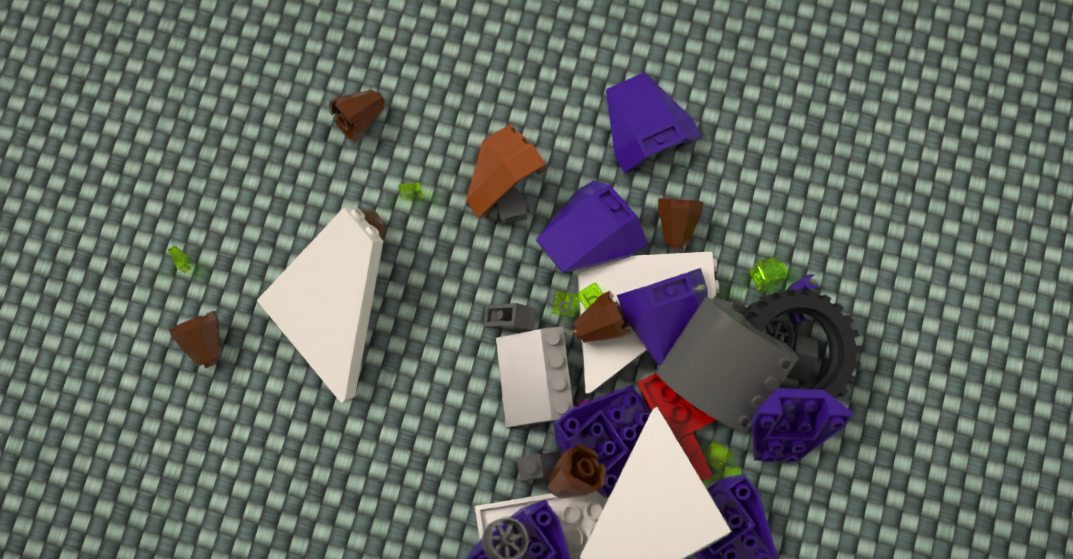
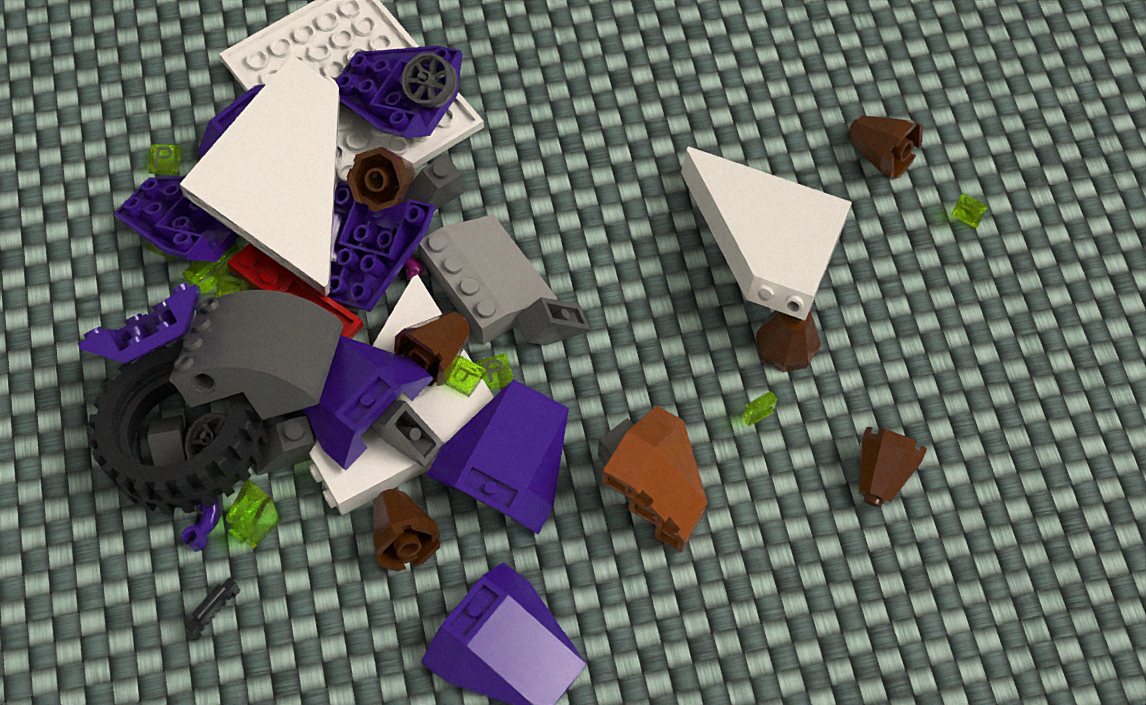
camera: 150 degrees right, 15 degrees down
none -> black piece [185,577,240,640]
none -> dark grey slope [371,400,444,467]

